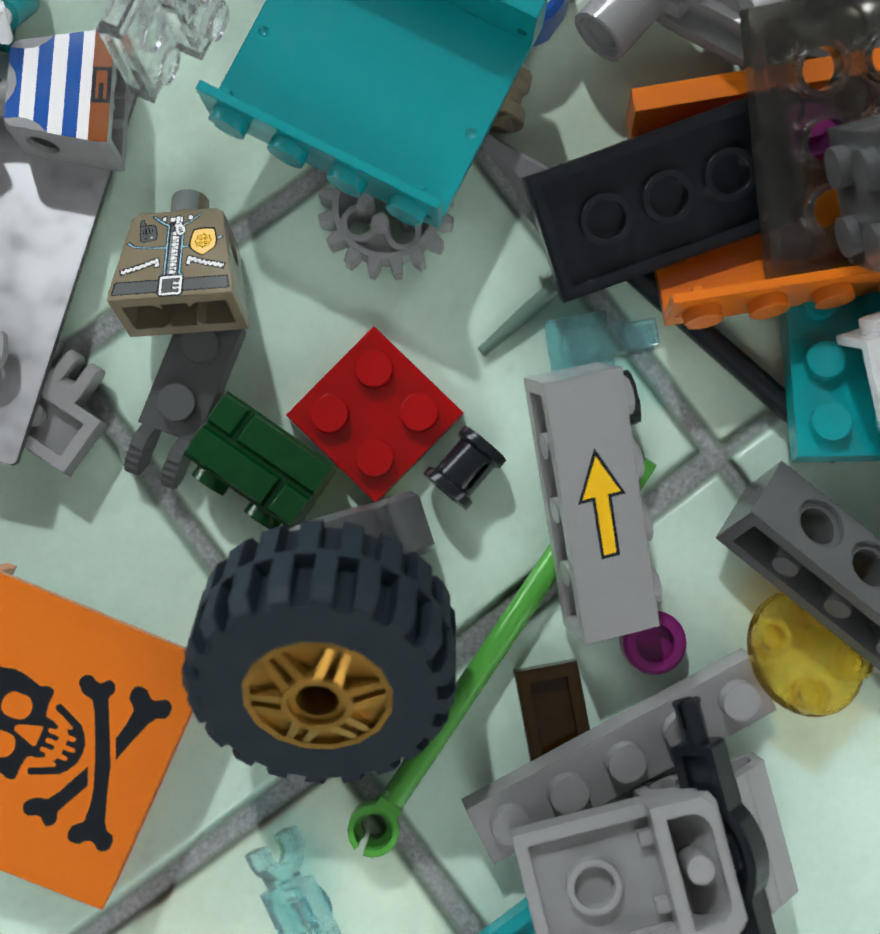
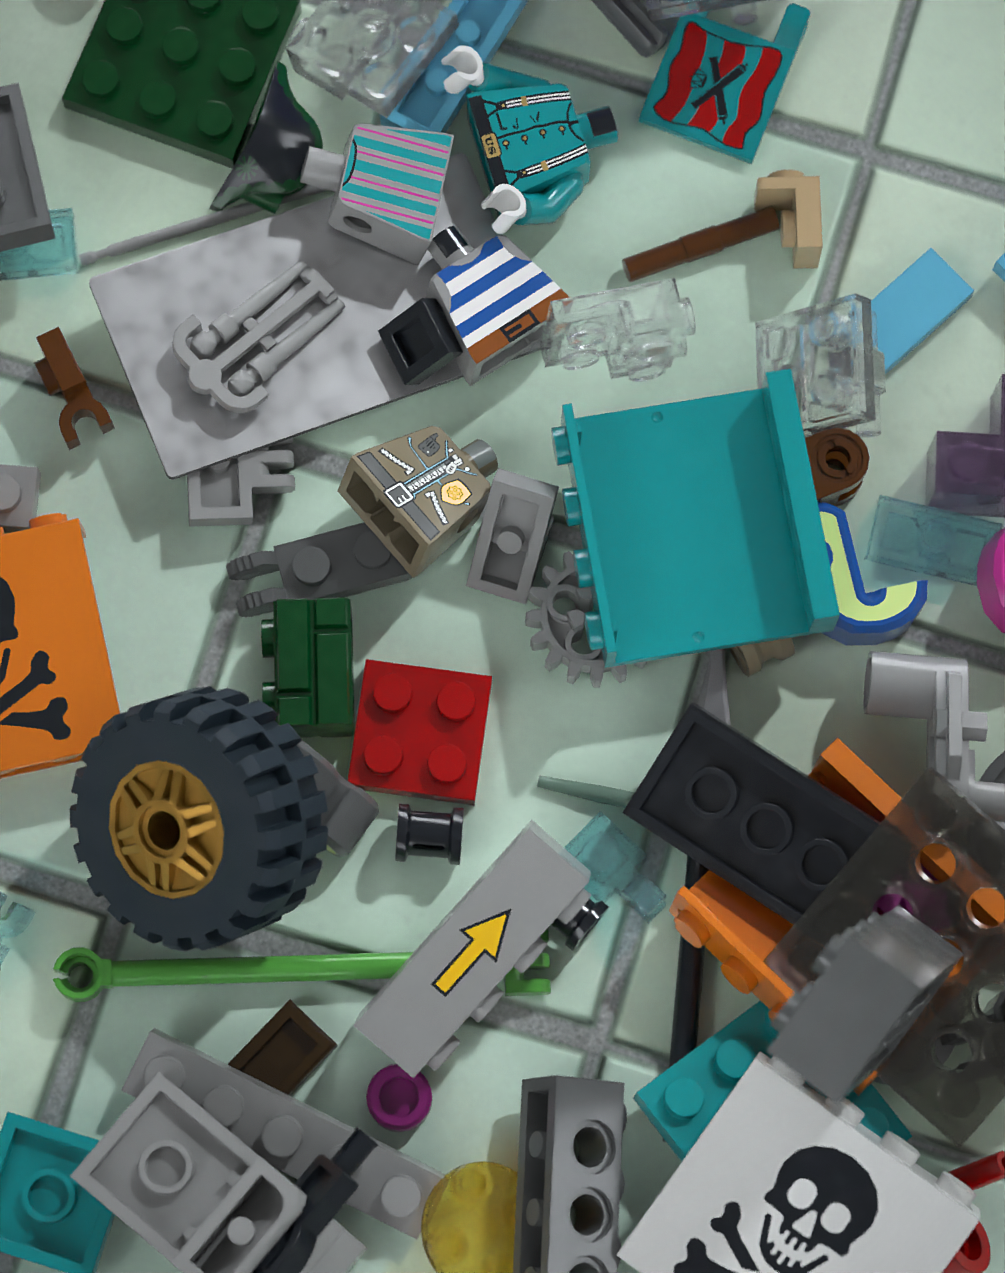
camera: 50 degrees right, 10 degrees down
none -> black plate [378,298,463,385]
none -> light grey slope [466,468,559,604]

